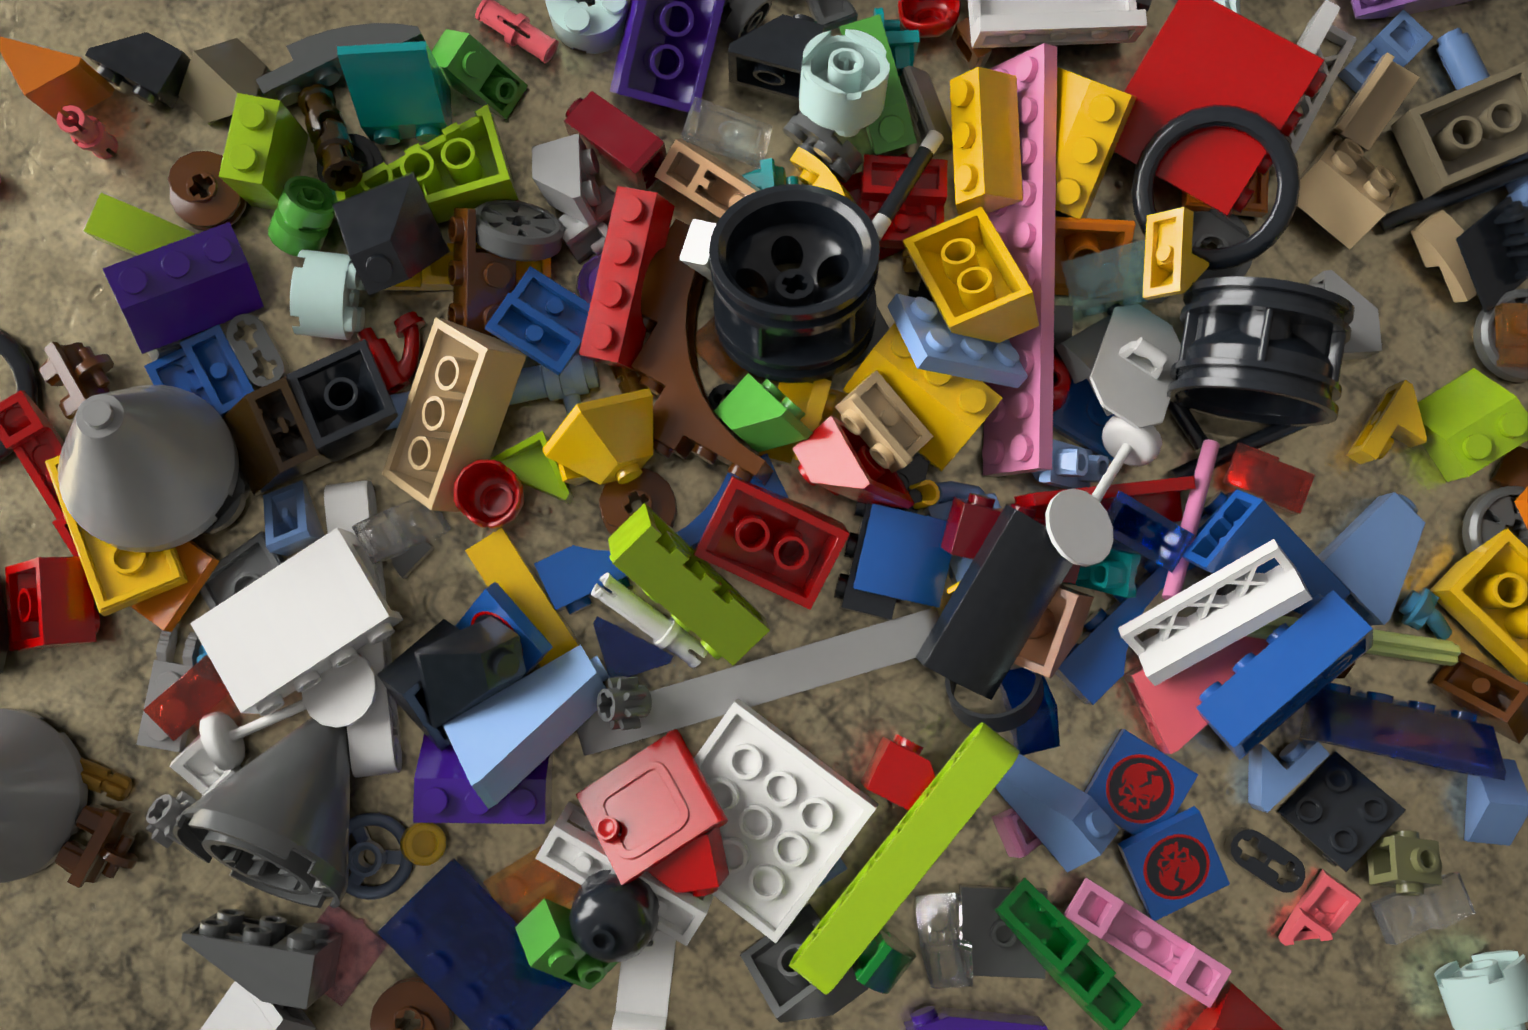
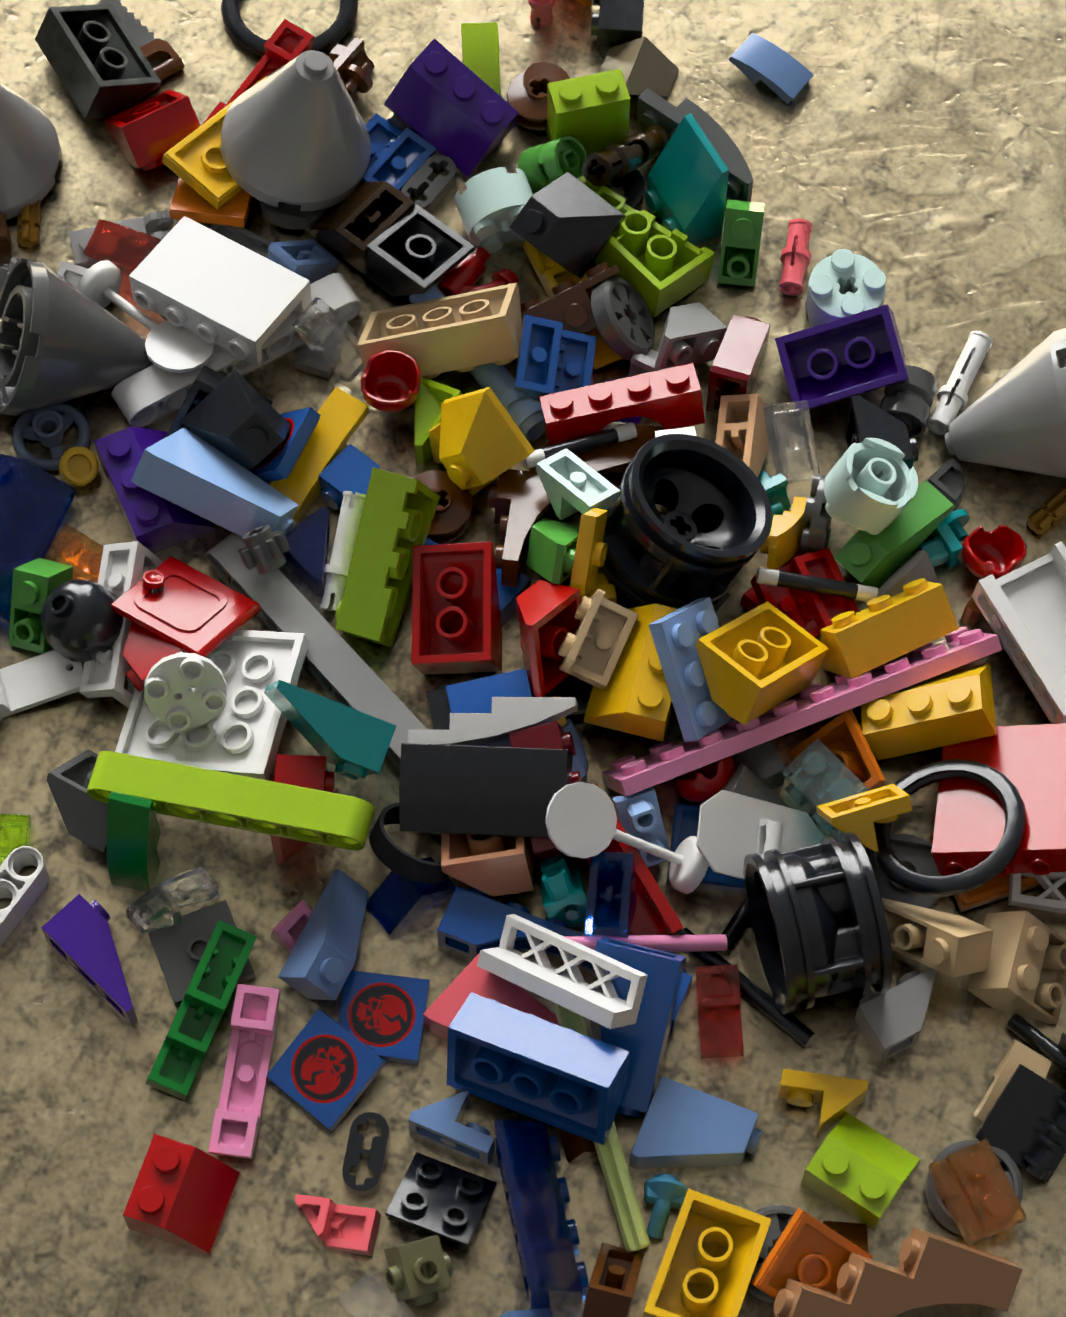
camera: 70 degrees right, 20 degrees down
none -> white plate [144,652,227,732]
none -> teal slope [264,680,396,780]
none -> white slope [407,697,577,746]
none -> black bar [522,422,637,469]
none -> light aqua slope [536,448,620,520]
none -> yellow plate [570,508,608,596]
none -> tan slope [881,898,994,978]

